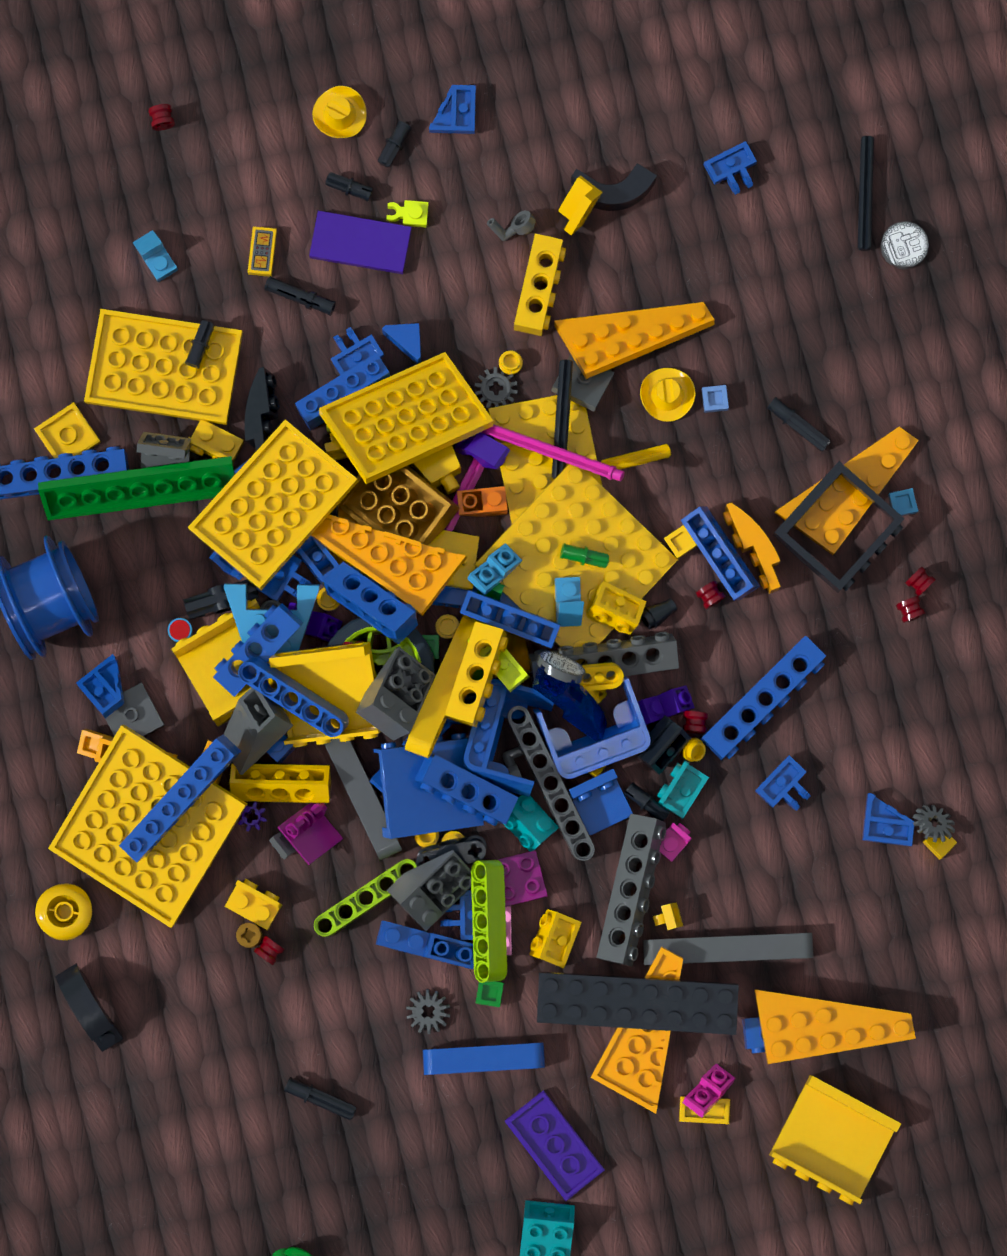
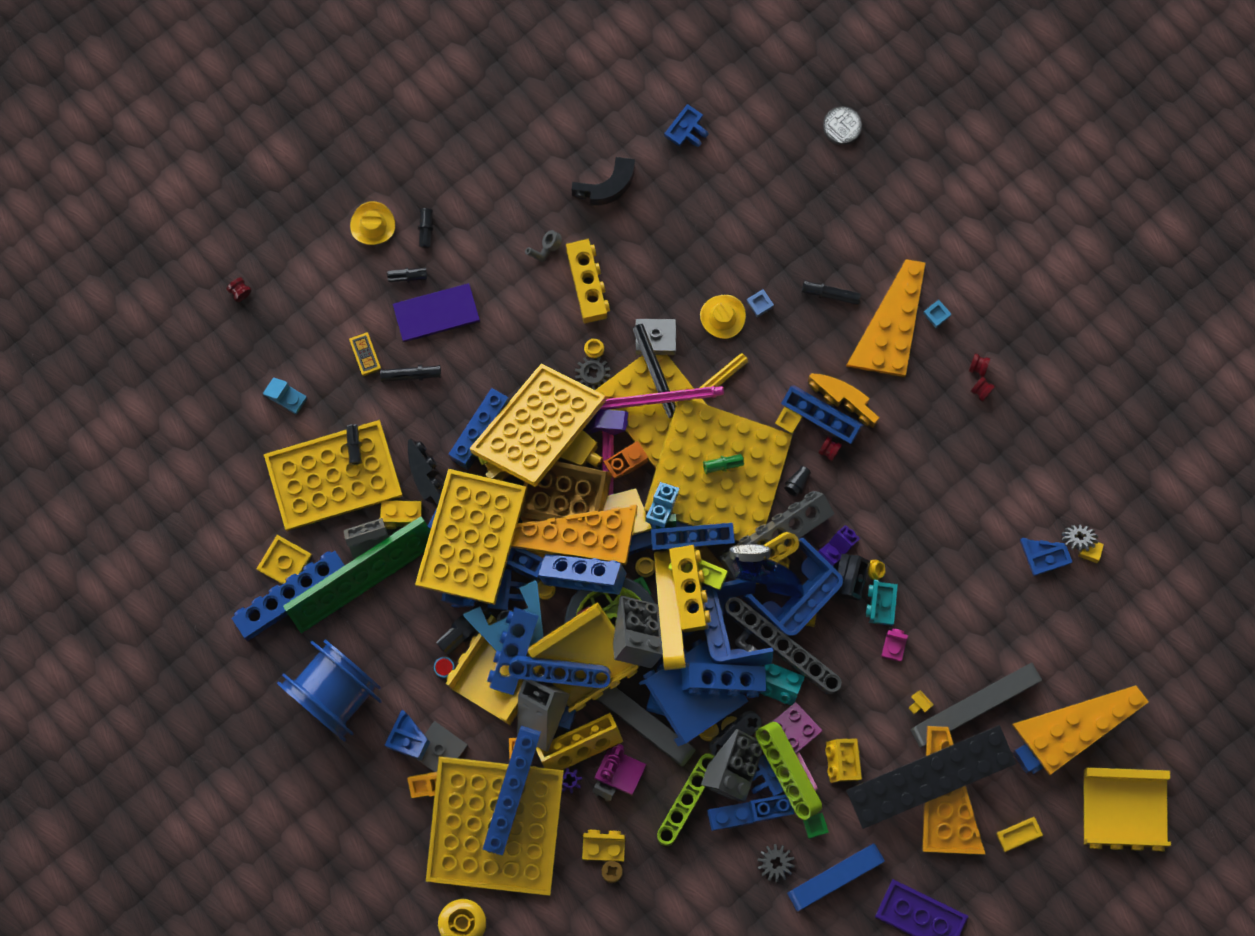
camera: 25 degrees left, 5 degrees down
dark red wheel [254,935,285,965] -> none
dark purple slope [288,602,343,643] -> none
blue hinge [331,327,384,375] -> none
blue slope [382,323,421,364] -> none
neon yellow plate [387,200,429,228] -> none
blue wing [429,85,476,134] -> none
light orange wing [554,302,715,379] -> none
dark azure slope [554,577,584,627] -> none
yellow panel [558,176,603,235] -> none
blue bracket [568,769,633,835] -> none
yellow bracket [587,581,647,634] -> none
dark grey brick [596,814,666,967] -> none
black axle [624,782,670,821] -> none
dark red wheel [683,711,708,734] -> none
dark pink slope [683,1064,735,1118] -> none
blue brick [701,635,826,760] -> none
blue hinge [755,755,811,811] -> none
black window [773,461,905,593] -> none
black axle [858,136,874,251] -> none

